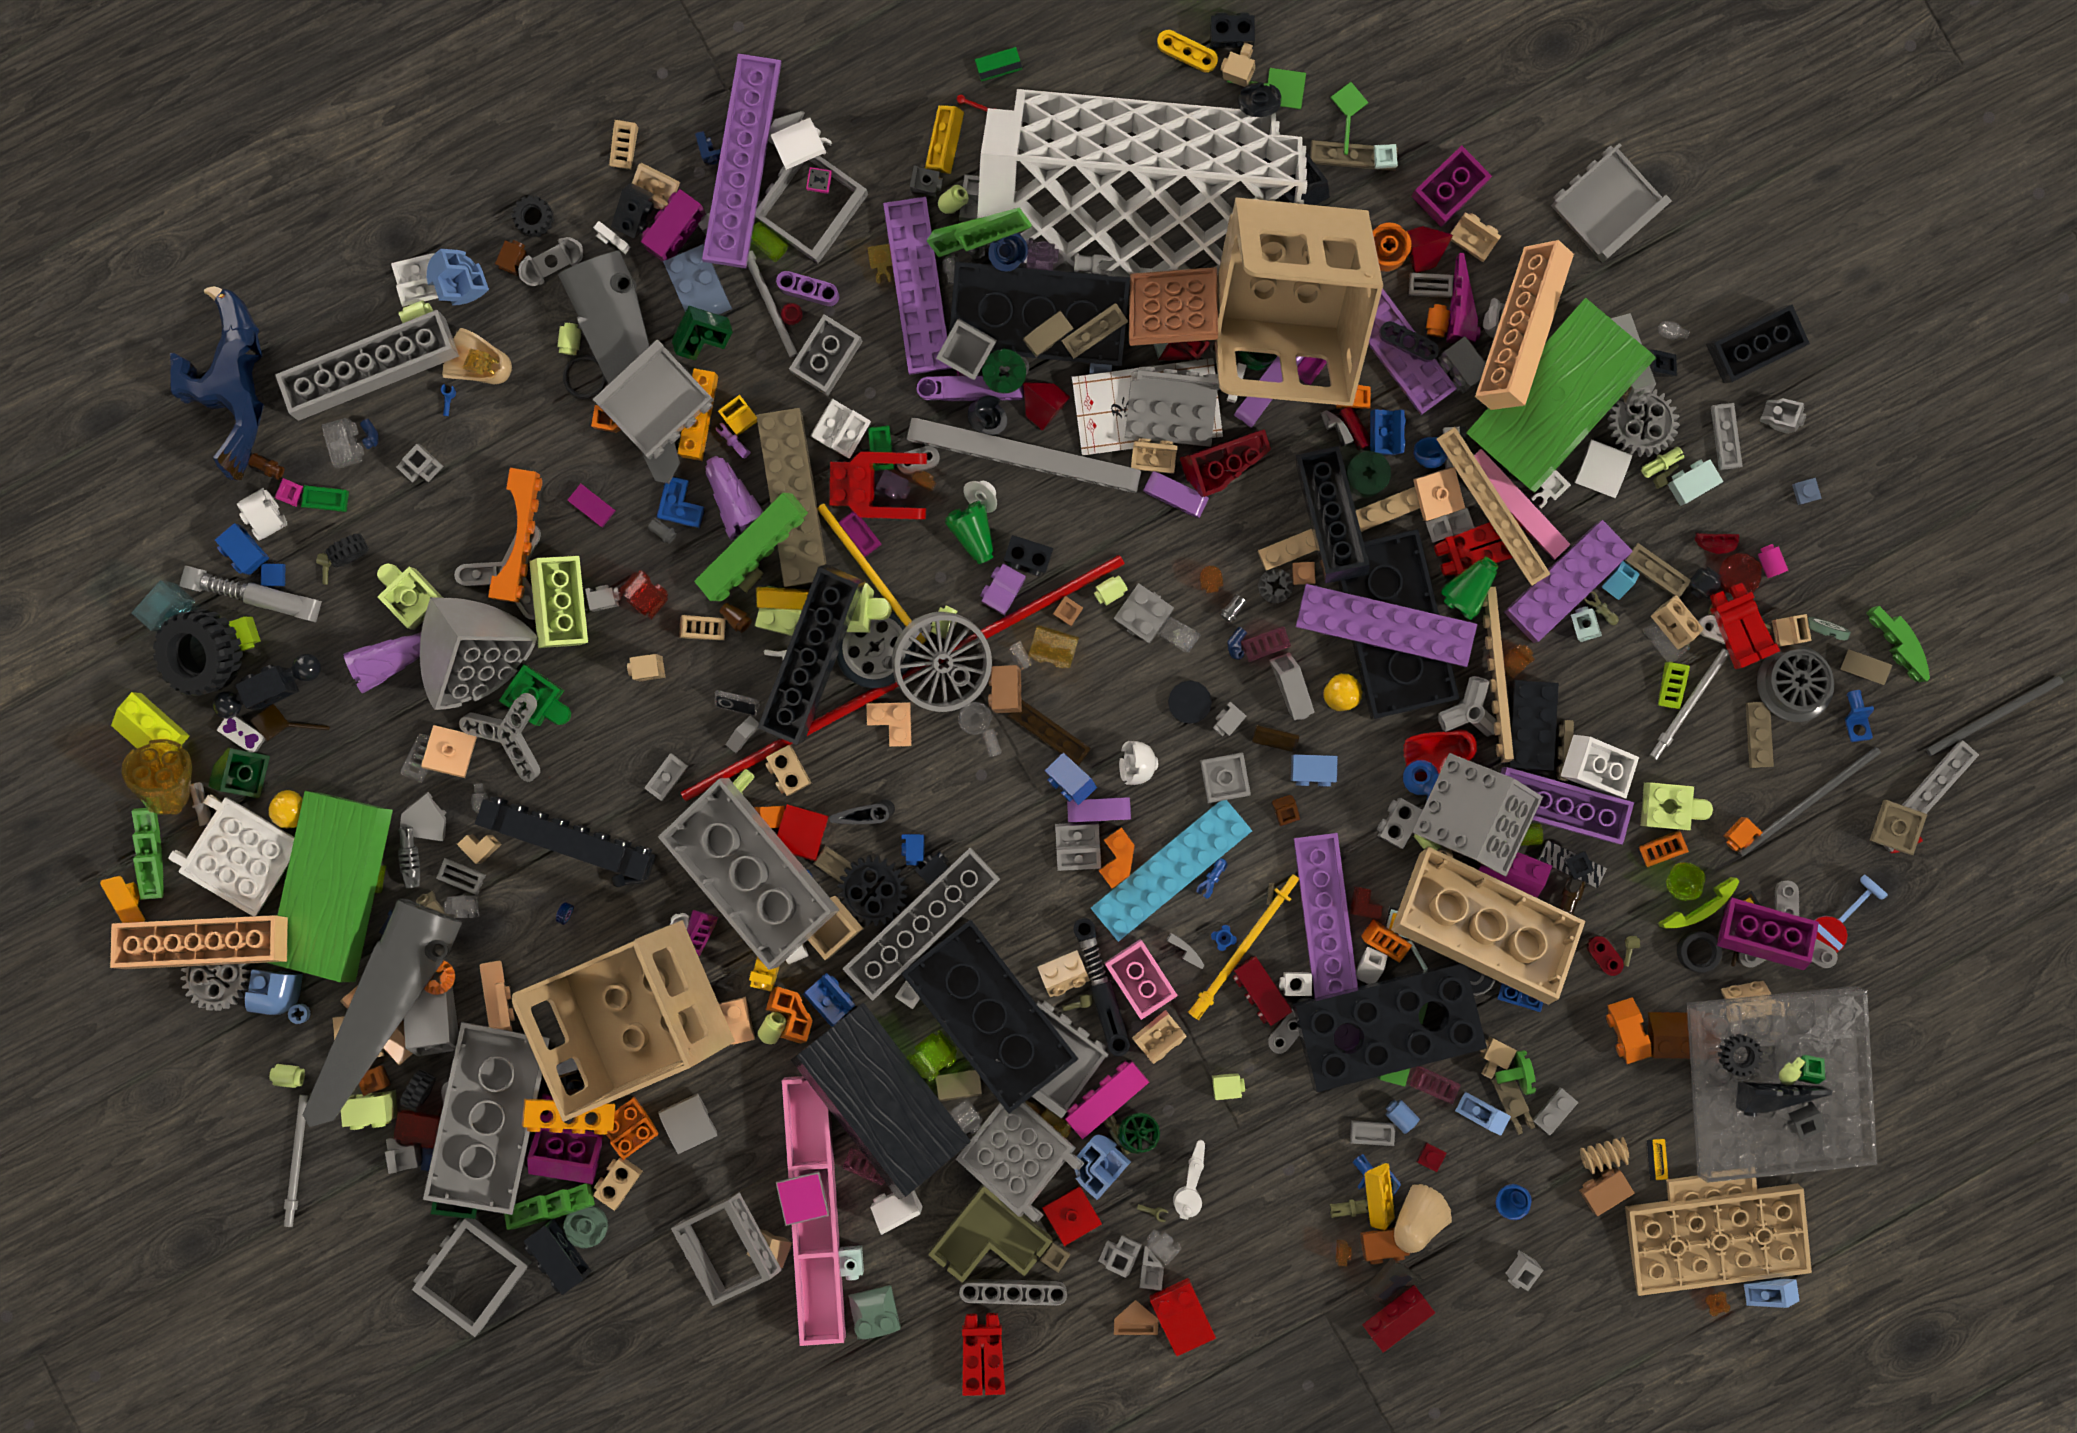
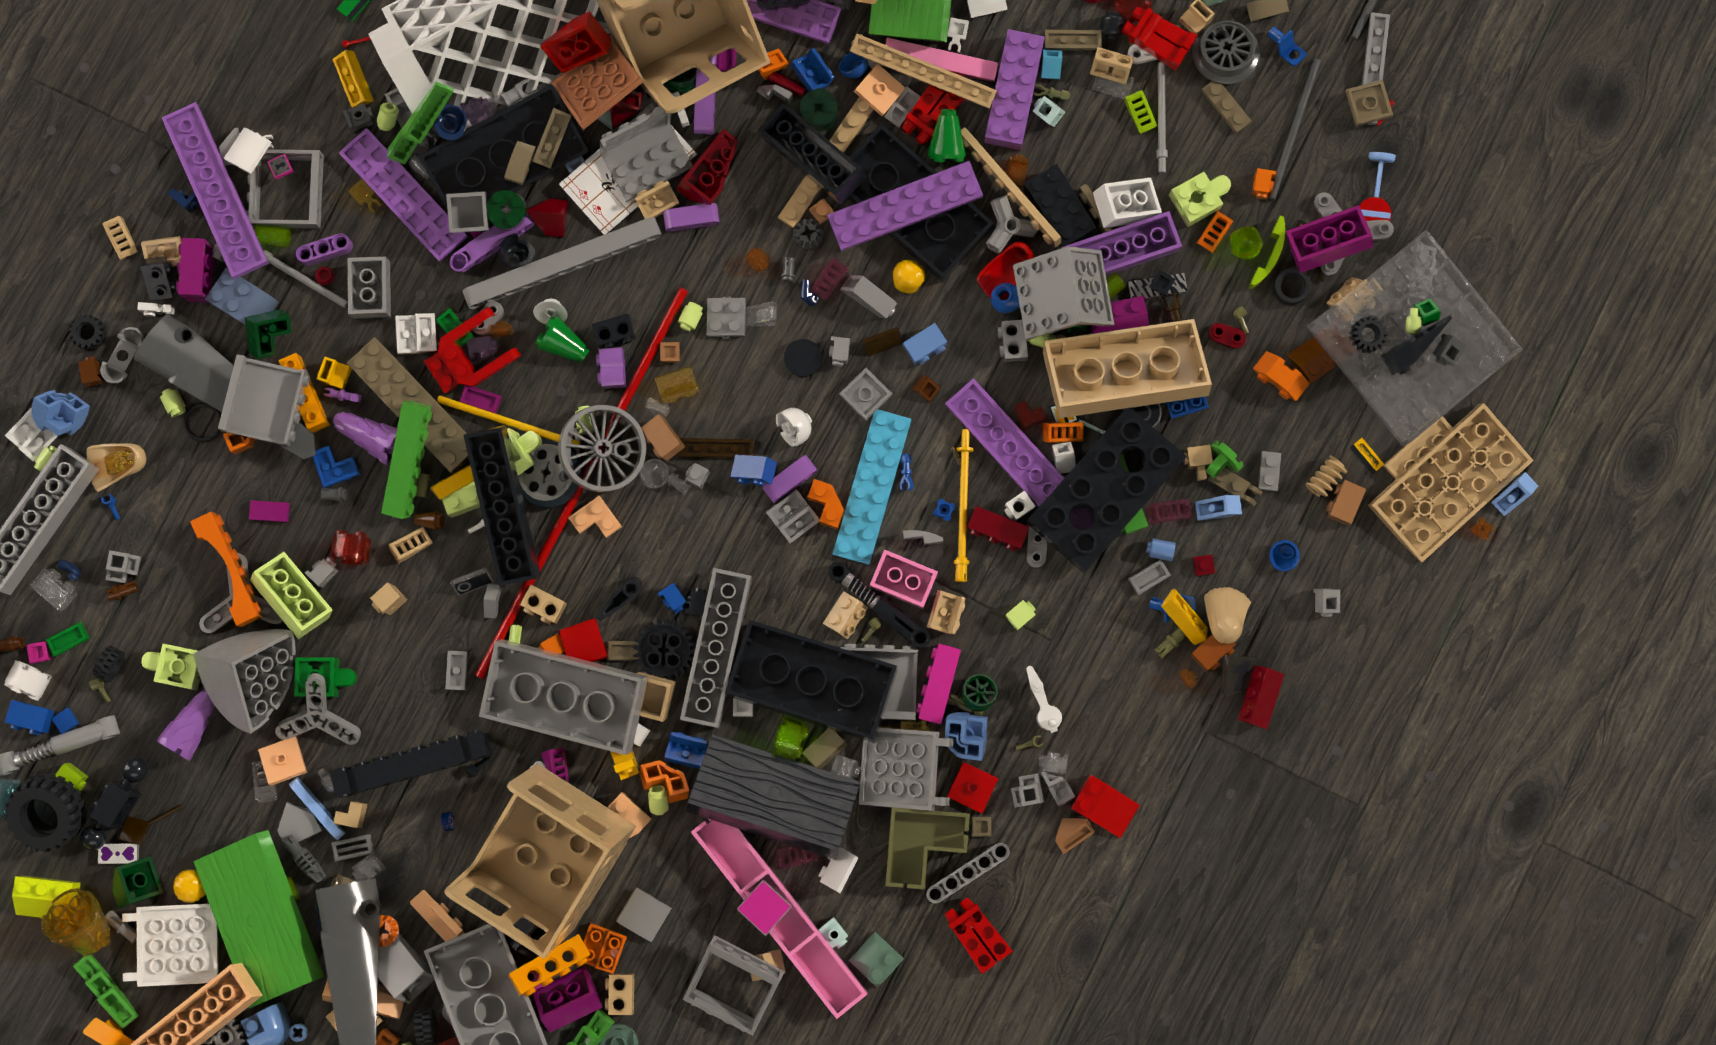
camera: 30 degrees left, 5 degrees down
none -> reddish brown pin [106,580,139,601]
none -> light blue beam [289,777,345,840]
none -> red slope [540,11,612,73]
none -> light grey brick [684,463,710,489]

